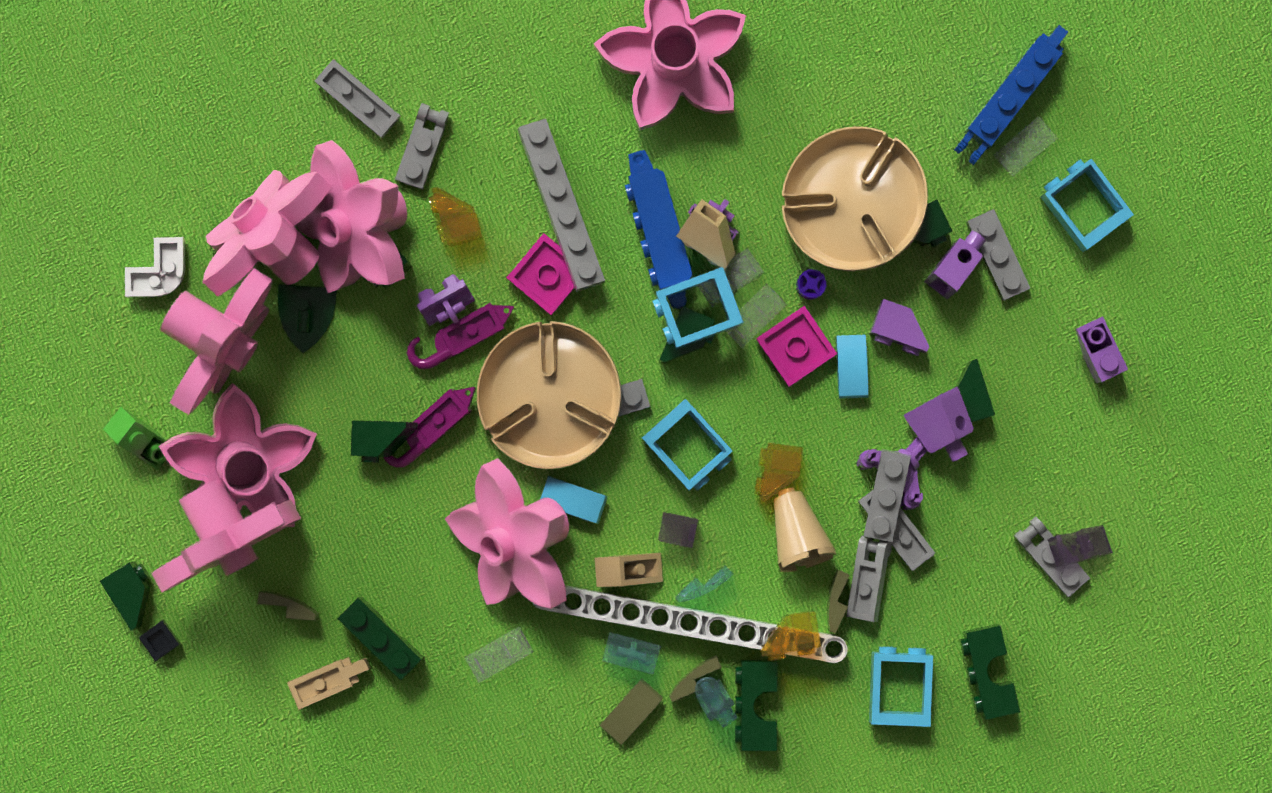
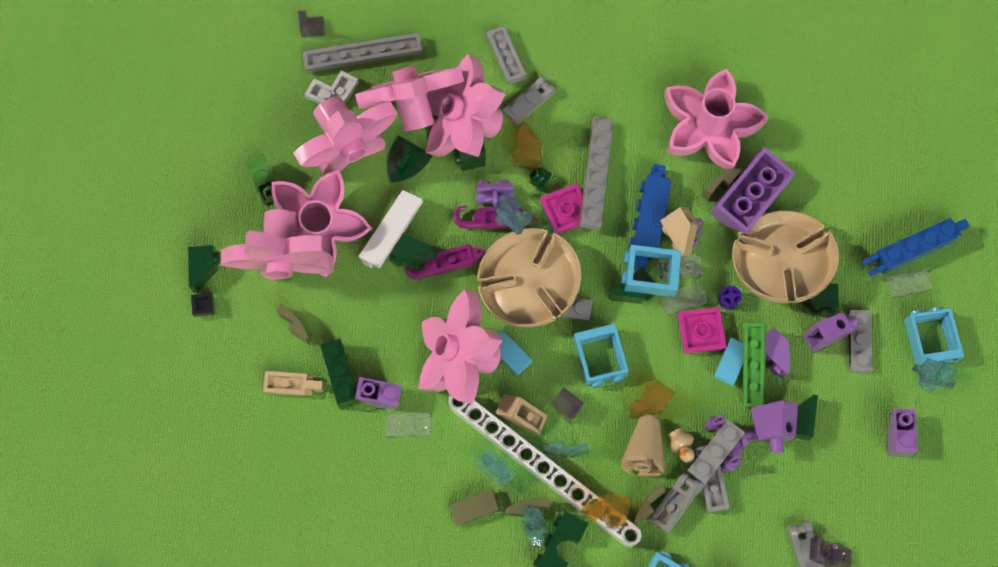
camera: 25 degrees right, 15 degrees down
none -> panel [298,10,325,38]
none -> light grey plate [303,33,423,73]
none -> medium lavender slope [355,377,402,410]
none -> white panel [358,190,423,268]
none -> clear light blue hips [495,195,532,235]
none -> dark green plate [530,167,552,192]
none -> tan animal [668,428,695,462]
none -> olive slope [702,167,742,201]
none -> medium lavender slope [709,147,796,234]
none -> bright green tile [743,322,766,407]
none -> clear light blue hips [912,358,956,393]

